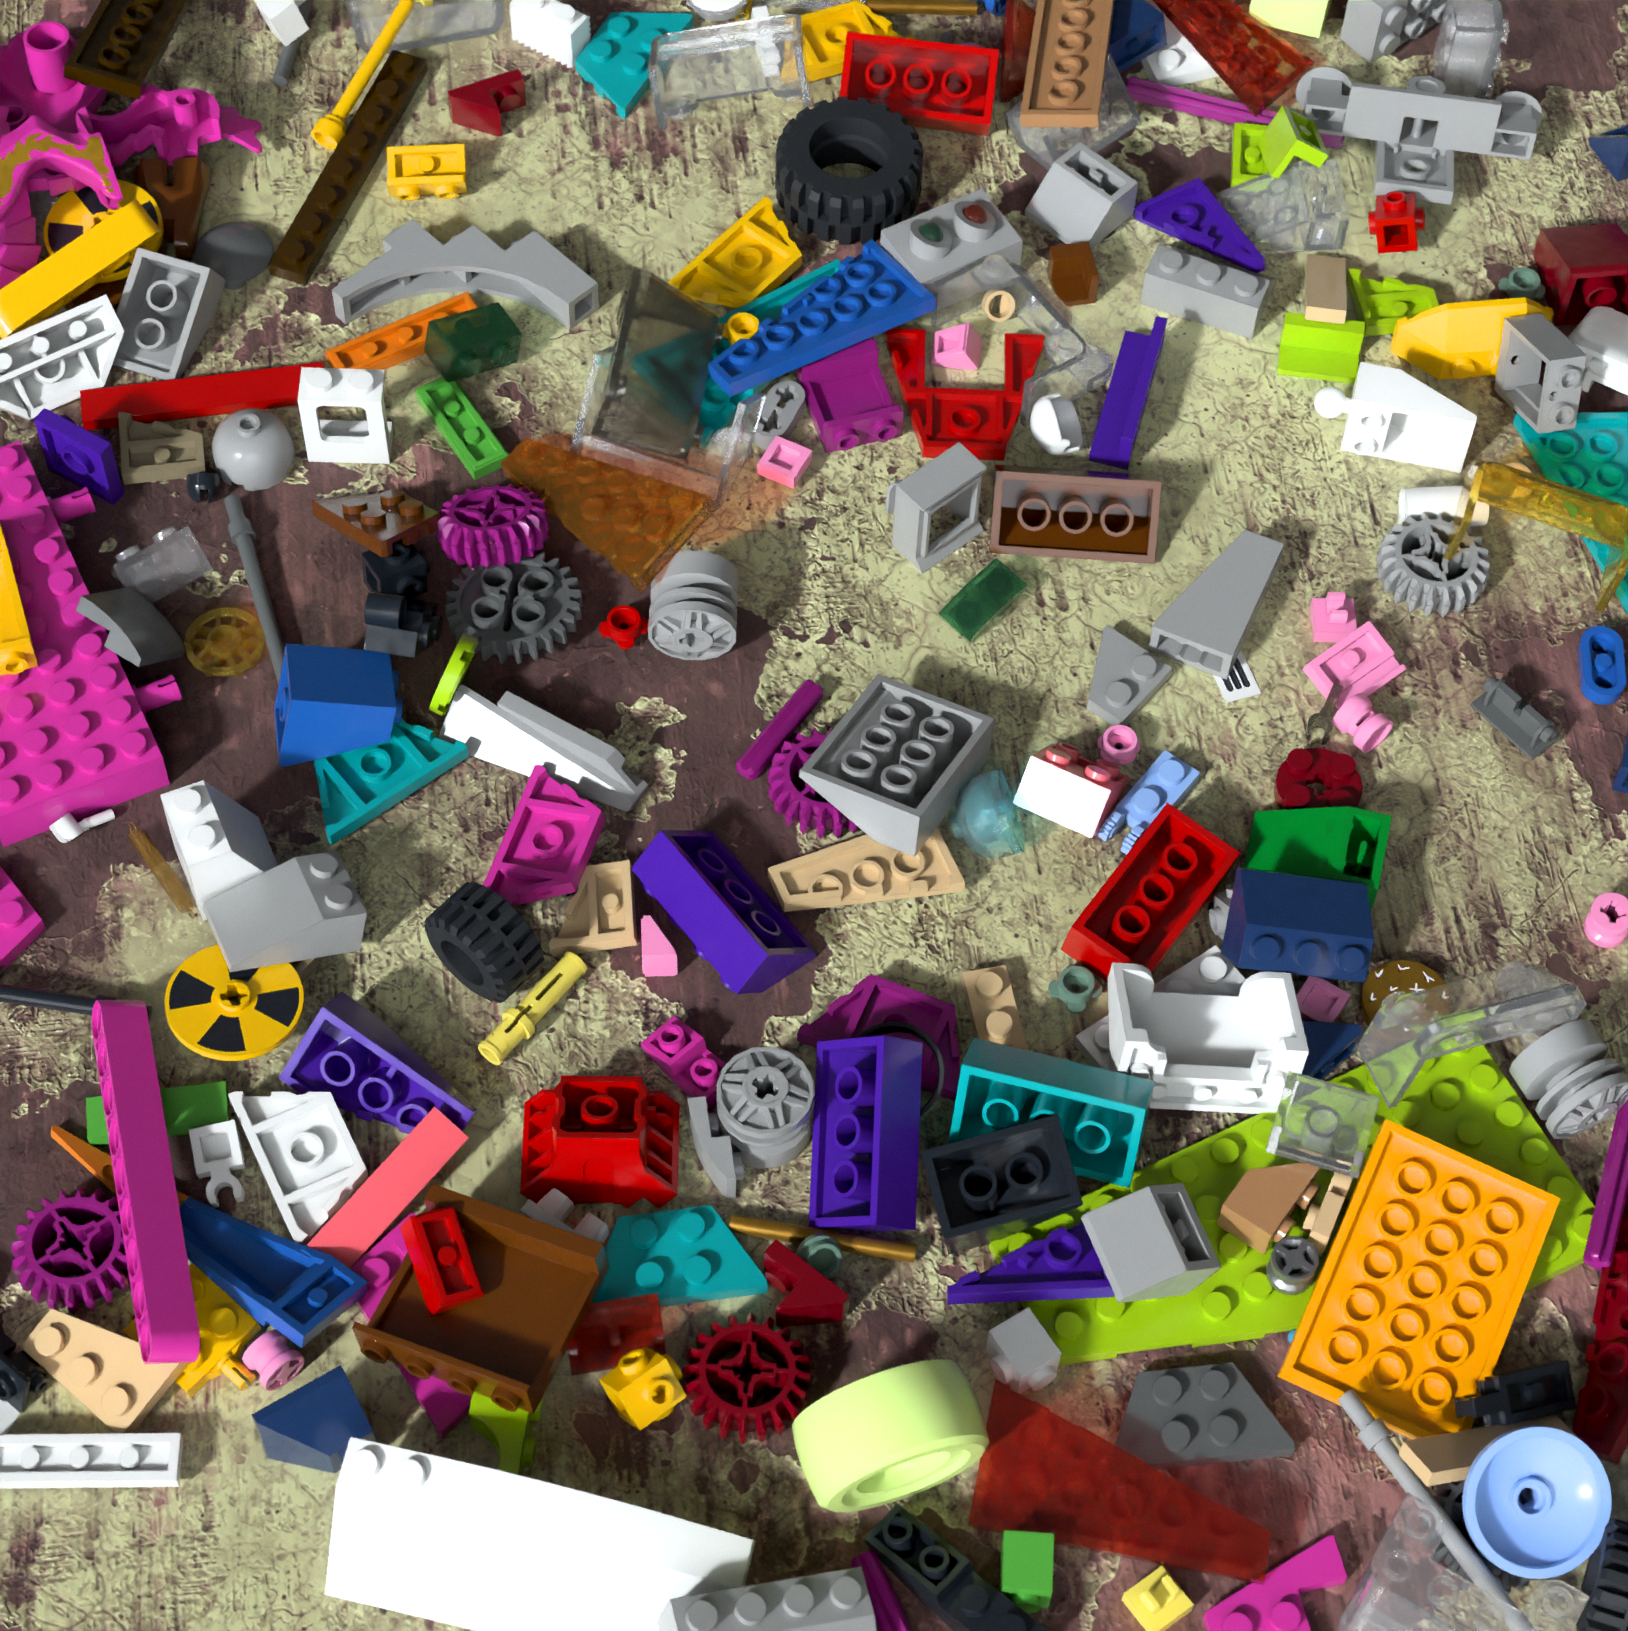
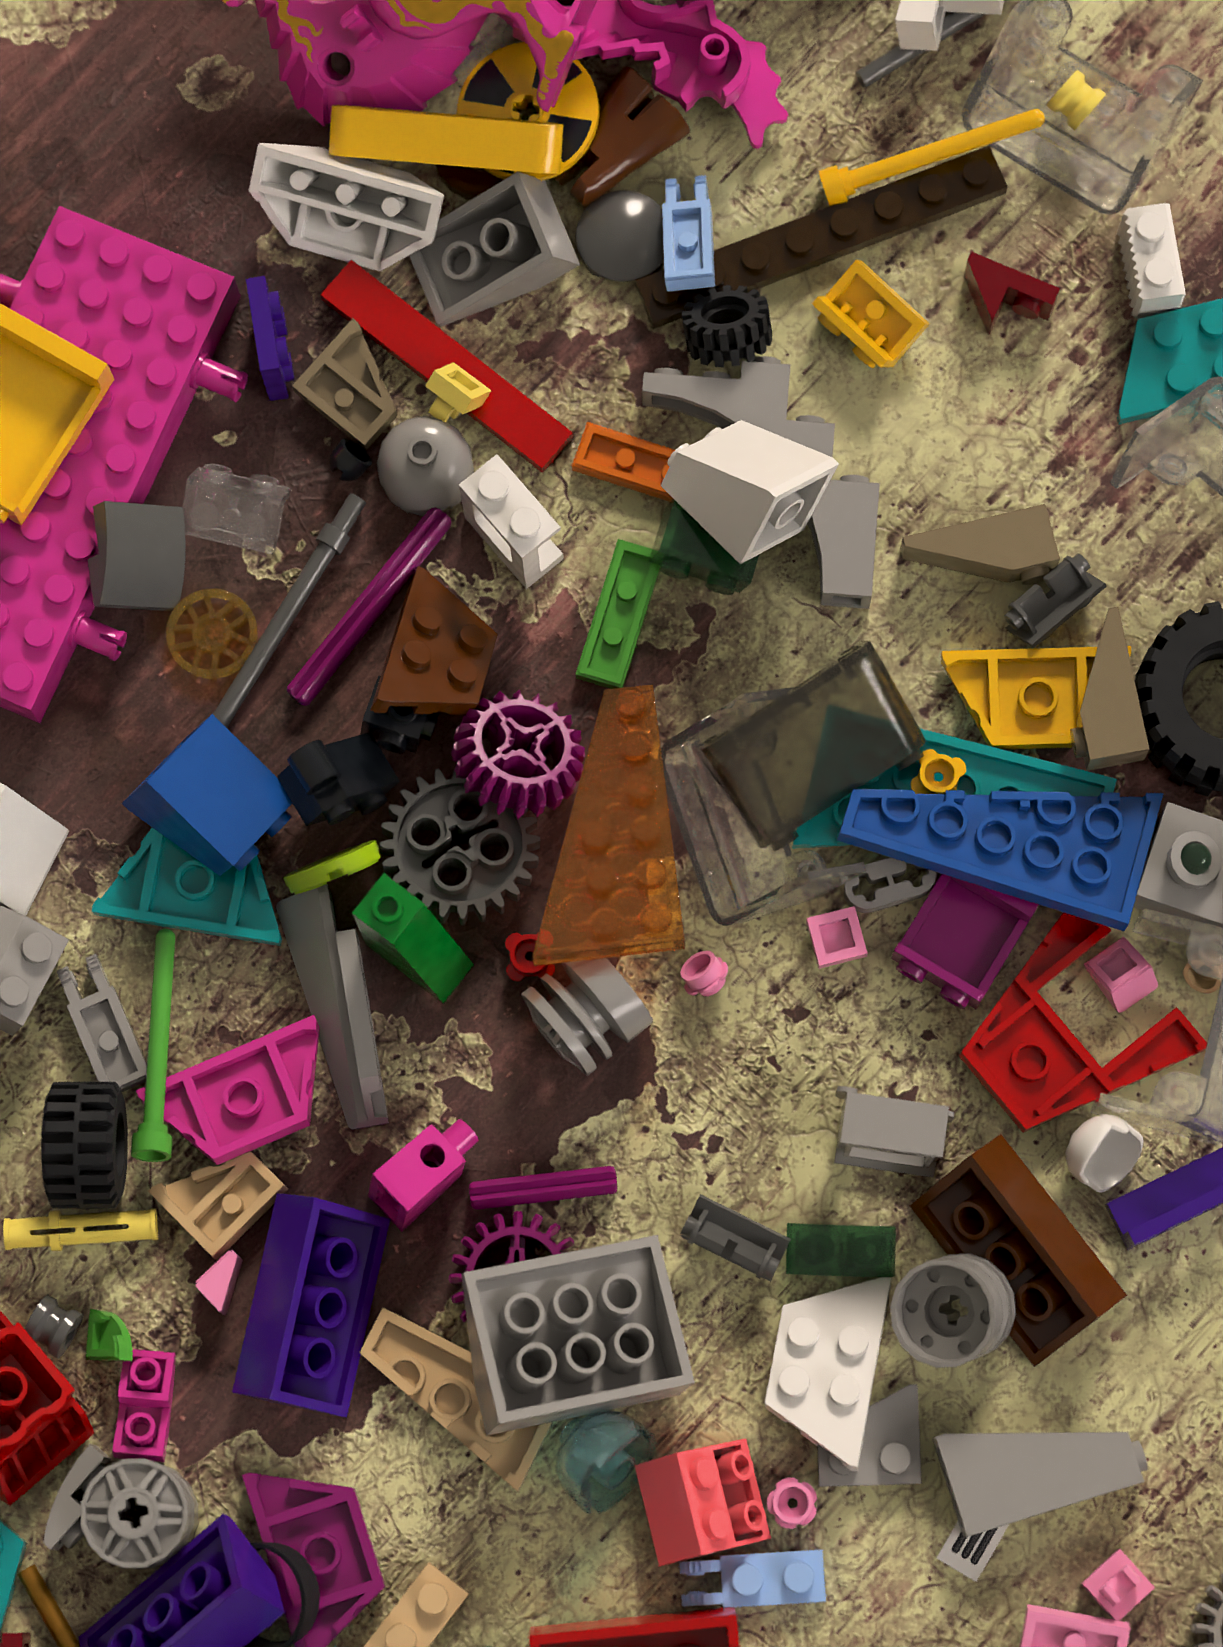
camera: 55 degrees right, 20 degrees up
none -> dark grey wheel [25,1295,83,1359]
none -> light grey hinge [57,954,147,1092]
none -> bright green tile [86,1309,133,1361]
none -> bright green piece [131,928,175,1162]
none -> magenta axle [287,507,452,706]
none -> green slope [352,873,474,1004]
none -> dark pink torso [368,1119,479,1232]
none -> light yellow tile [425,362,491,422]
none -> white slope [660,420,839,564]
none -> light blue hinge [662,175,715,292]
none -> bright pink plate [680,951,728,996]
none -> dark grey hinge [680,1194,791,1282]
none -> black tyre [682,285,773,367]
none -> white wing [765,1277,891,1472]
none -> light grey wheel [890,1253,1016,1368]
none -> dark tan slope [900,504,1060,585]
none -> dark grey hinge [1004,553,1107,648]
none -> dark tan slope [1070,607,1149,771]

